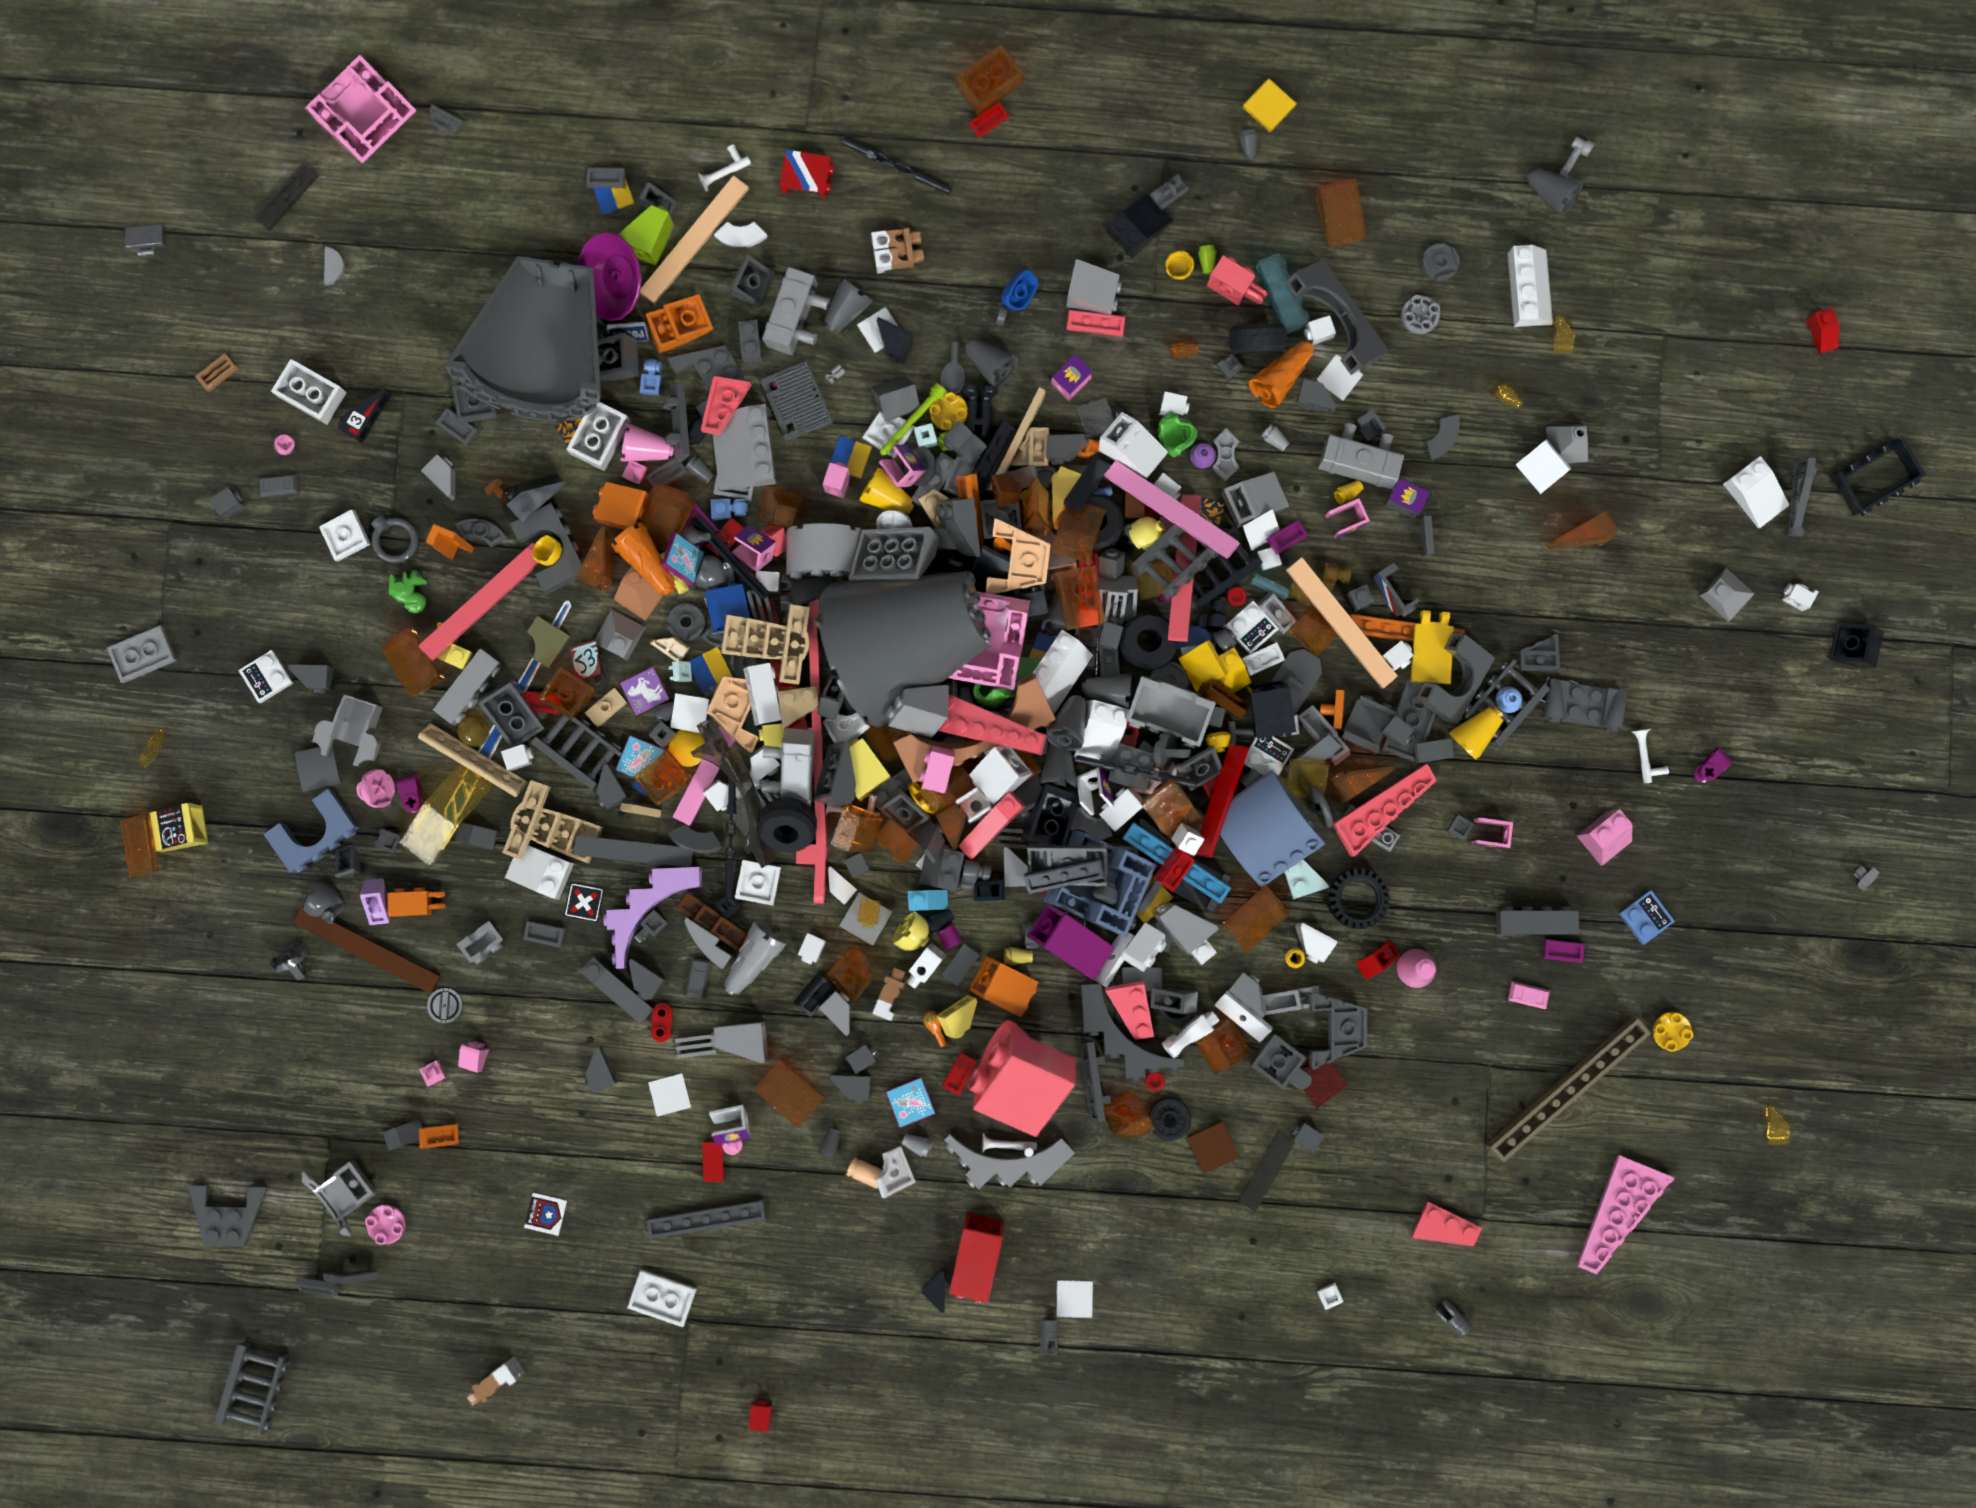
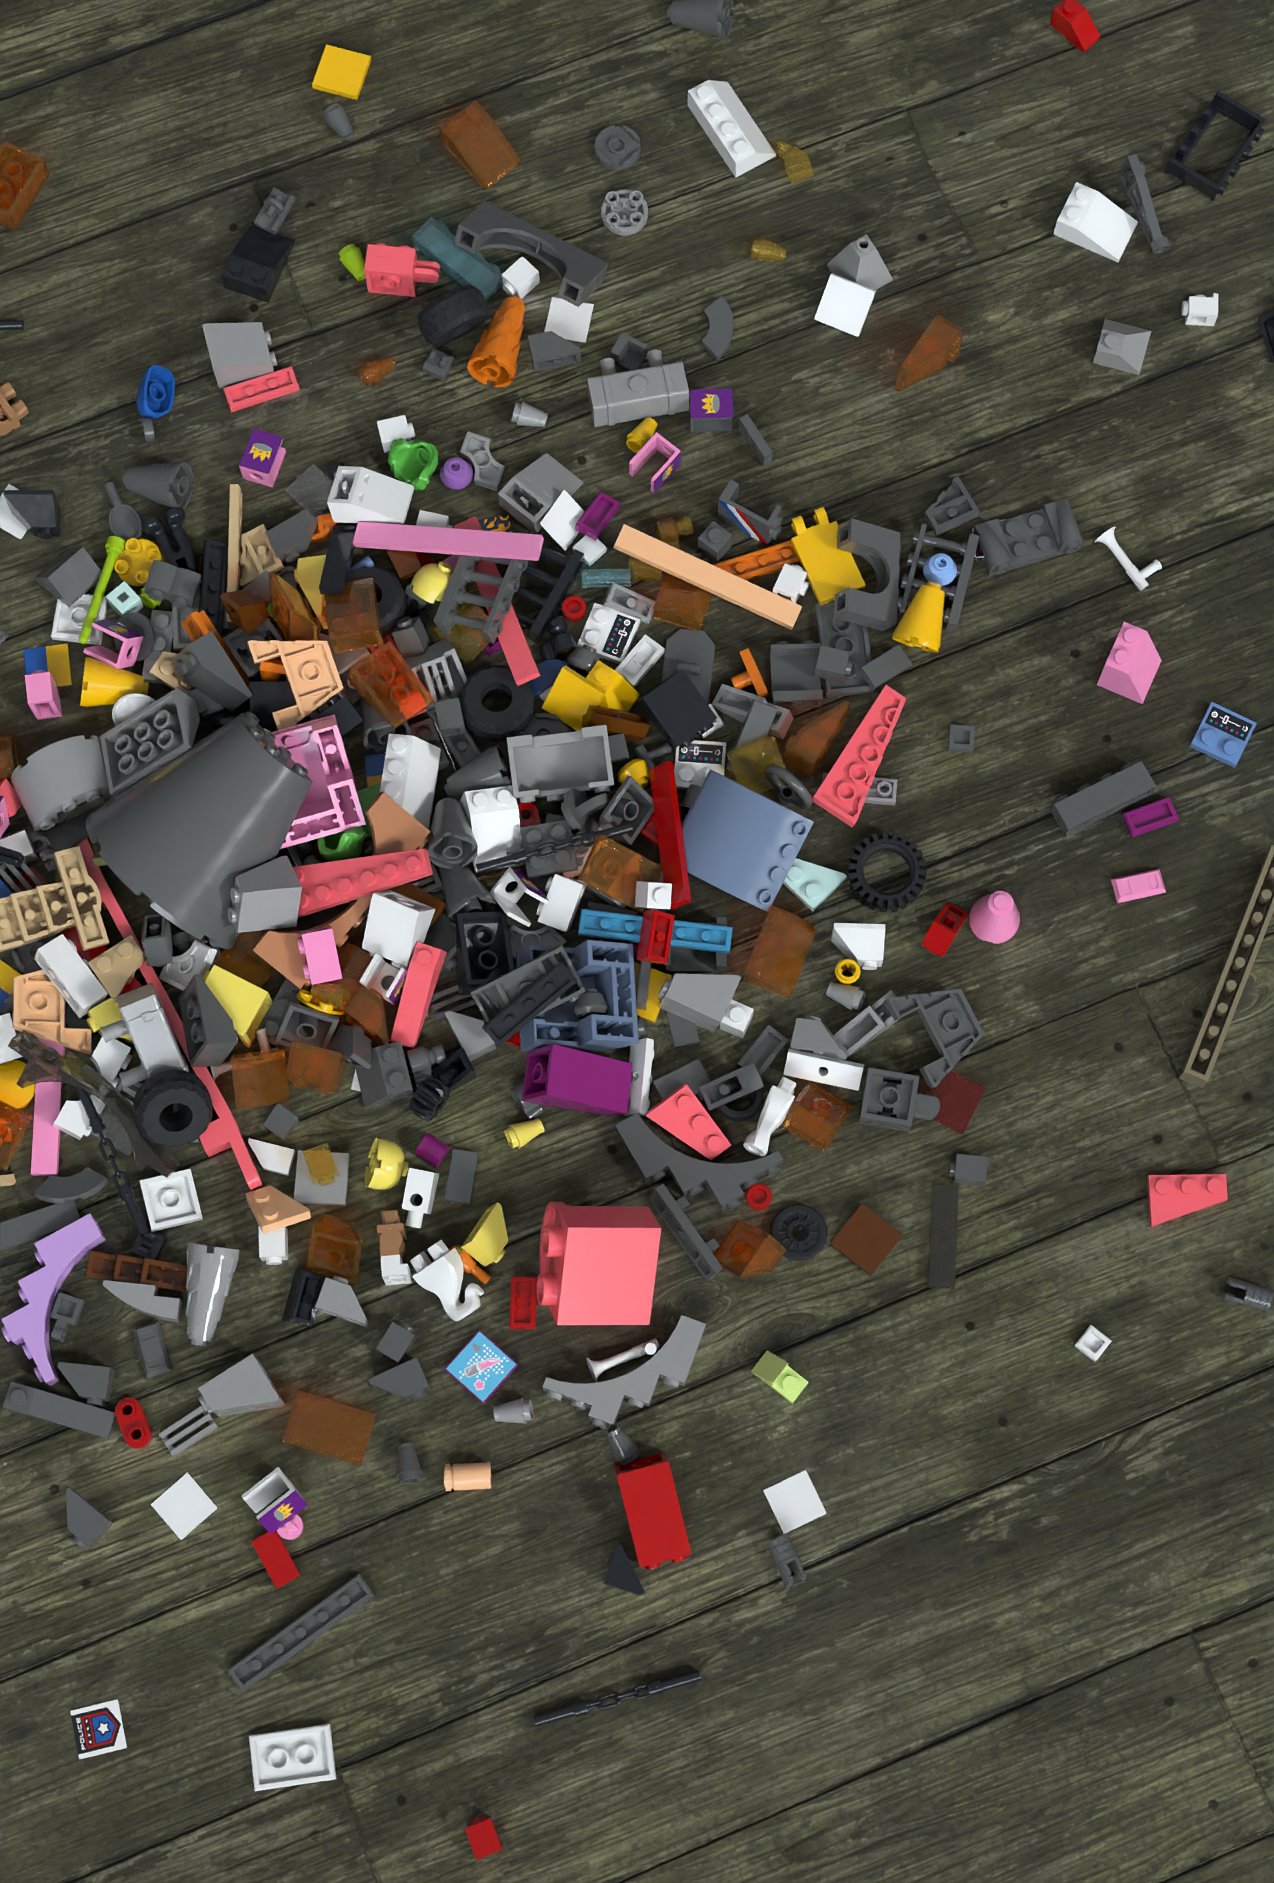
camera: 25 degrees left, 10 degrees down
white tile [875,1146,915,1198] -> none
medium azure slope [908,890,948,911] -> none
black cone [926,909,954,934] -> none
red tile [968,102,1010,138] -> none
orange slope [969,956,1039,1017] -> none
white brick [1123,922,1166,972] -> none
yellow hair [1166,251,1194,280] -> none
bright pink piece [1471,818,1513,849] -> none
magenta piece [1694,747,1733,783] -> none
none -> light nougat wing [246,1185,311,1234]
none -> black gear [409,1076,450,1121]
none -> white hips [410,1240,484,1322]
none -> black piece [534,1670,701,1726]
none -> dark grey cone [605,1424,639,1465]
none -> dark grey tile [737,1025,789,1077]
none -> yellowish green slope [751,1351,809,1404]
none -> light grey cone [826,982,866,1011]

